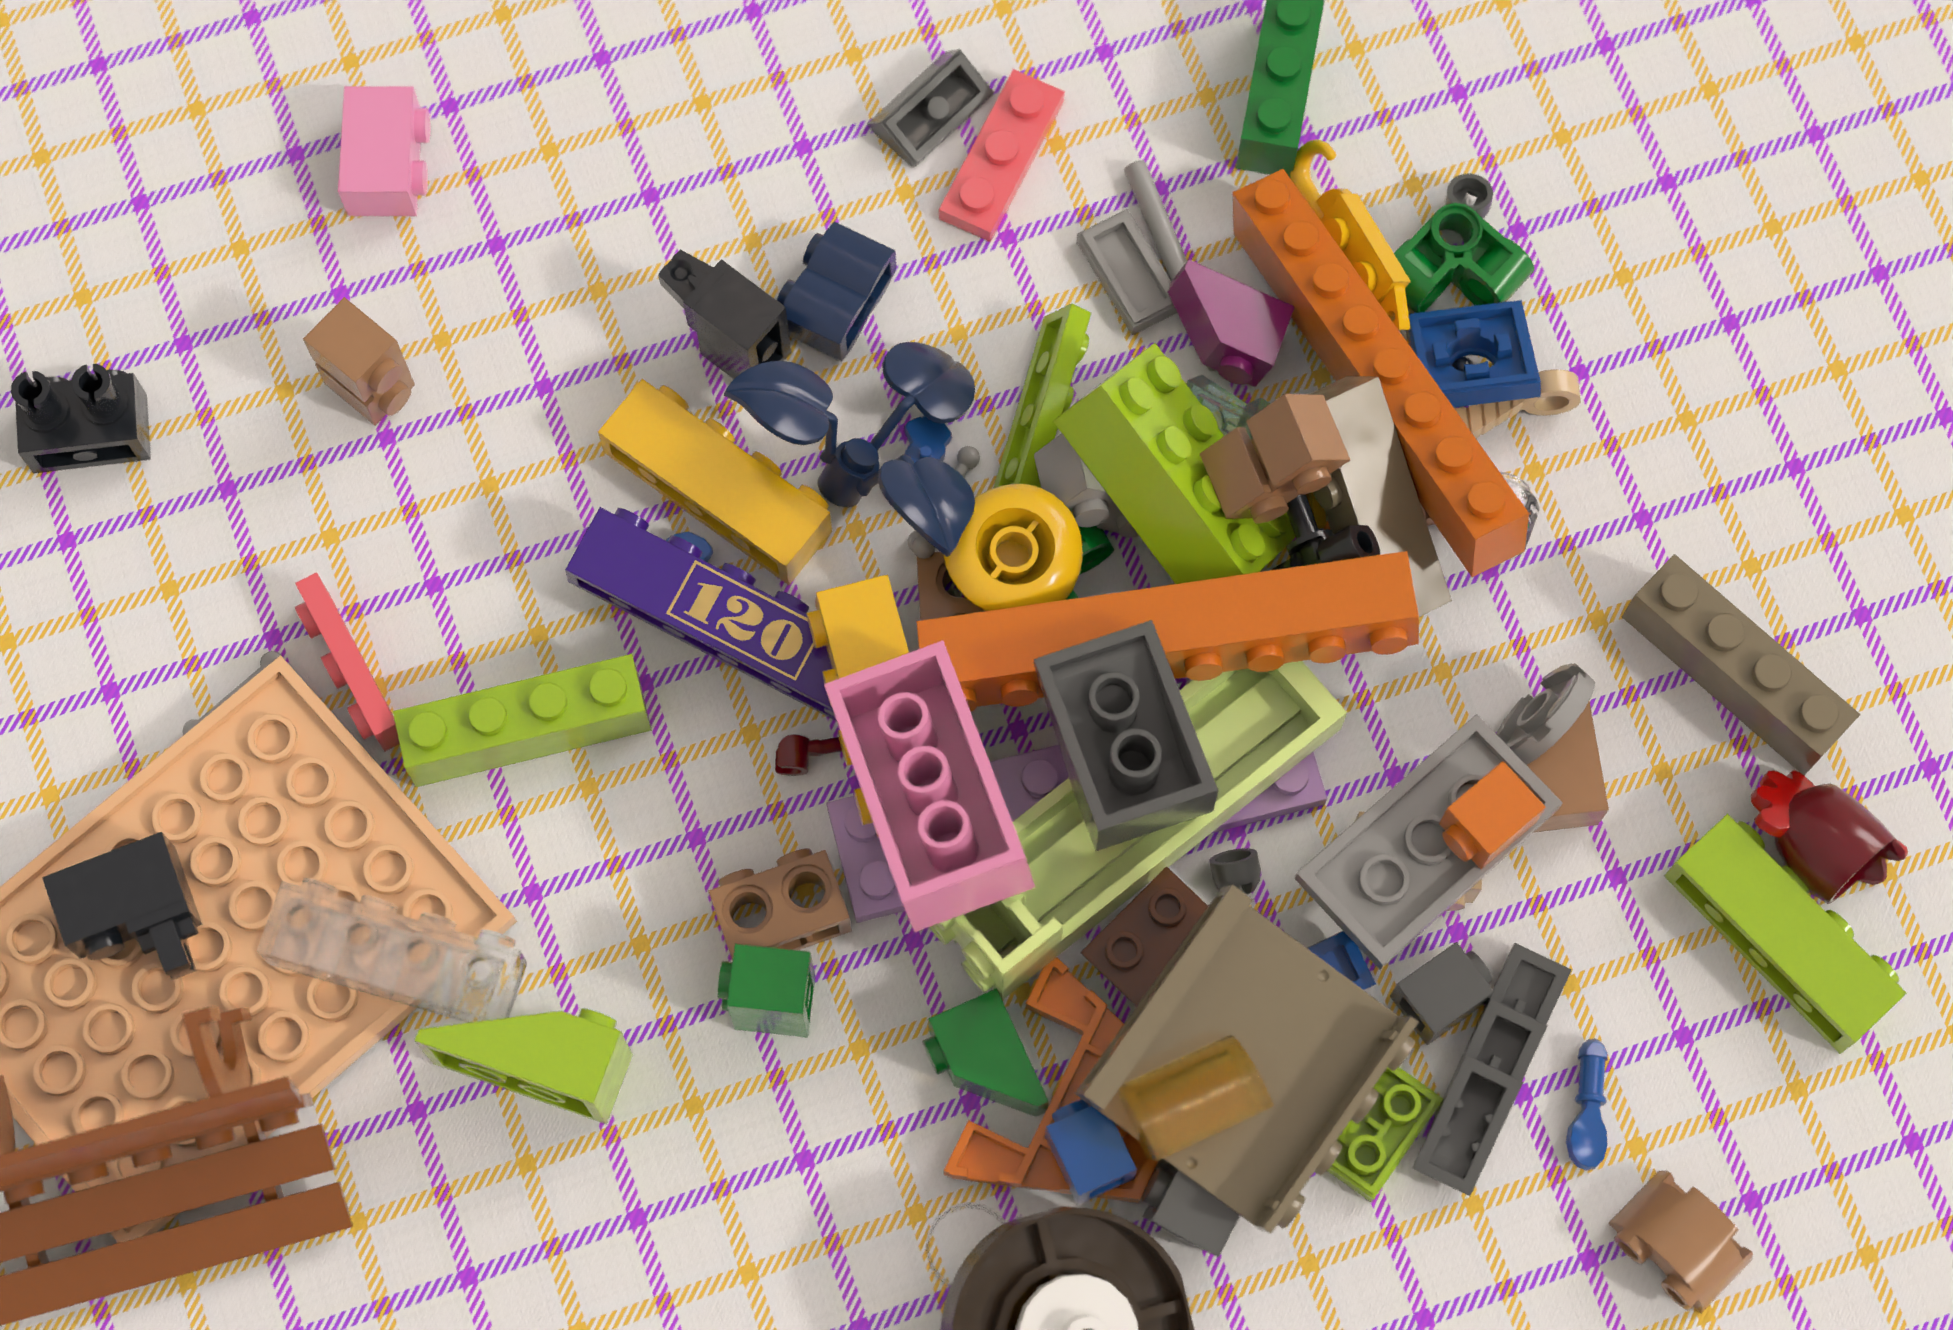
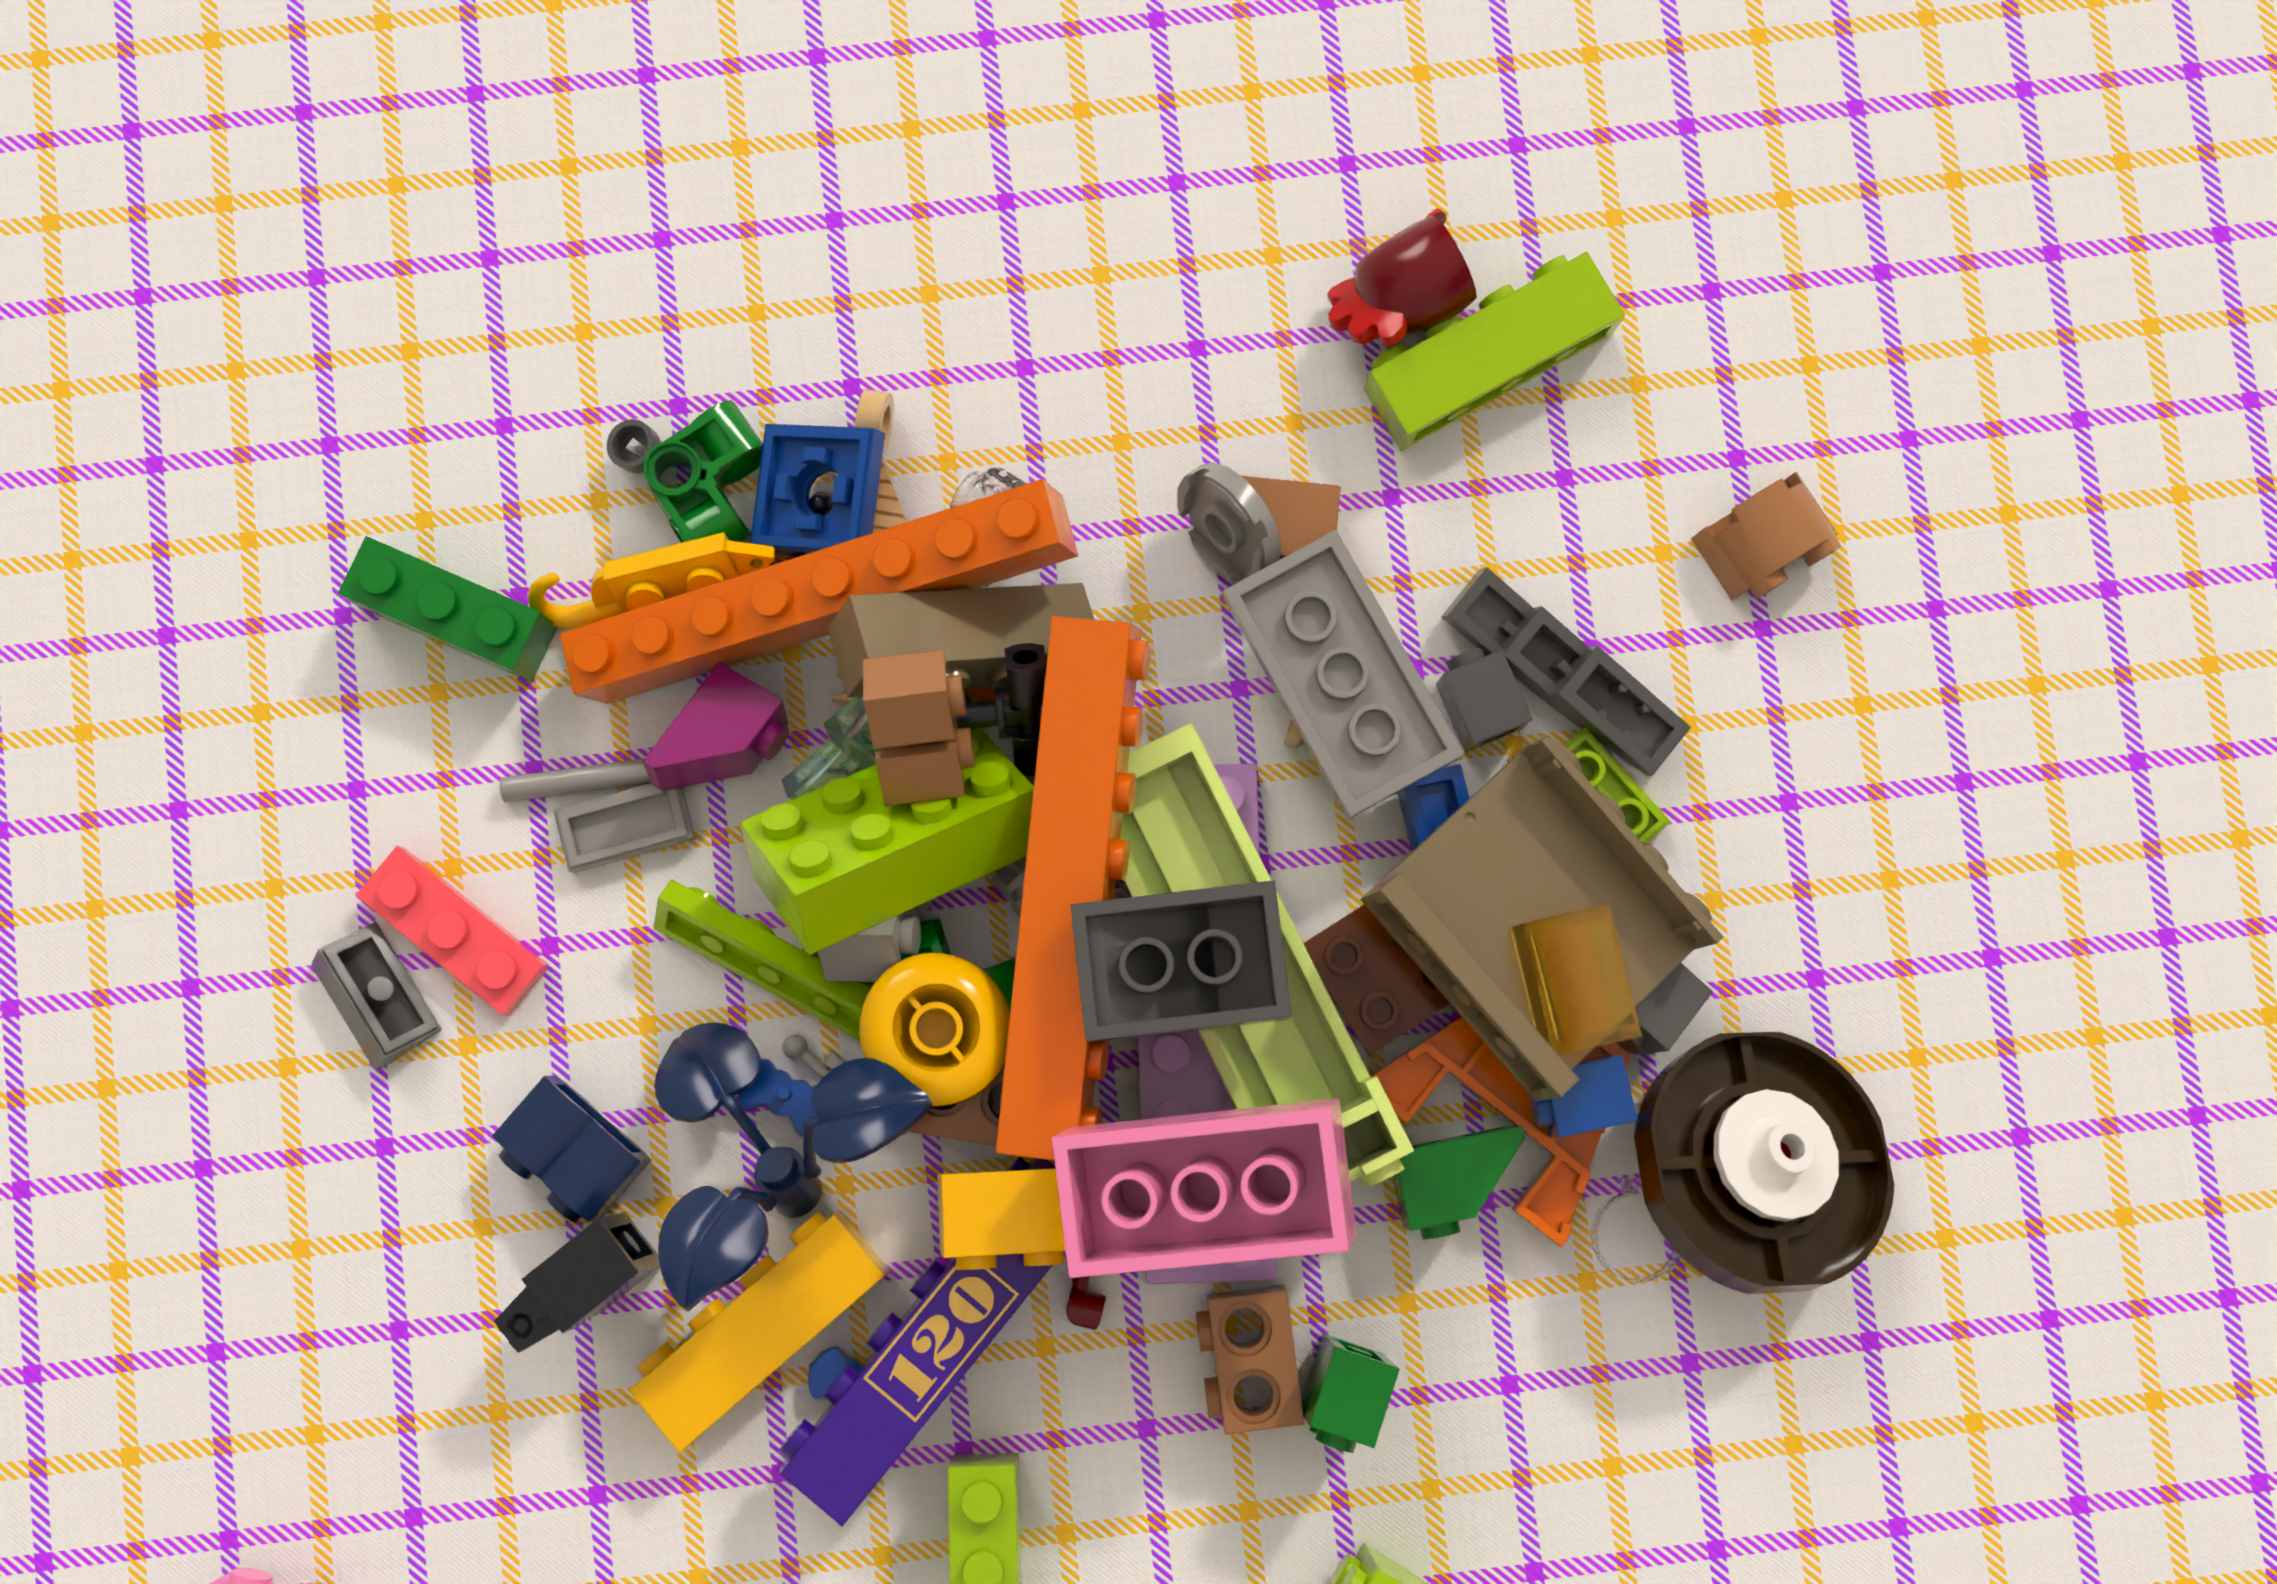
camera: 80 degrees left, 10 degrees up
dark grey hinge [1209,848,1261,894] -> none
orange brick [1439,761,1546,870] -> none
blue piece [1566,1038,1608,1170] -> none
dark tan brick [1622,554,1861,776] -> none

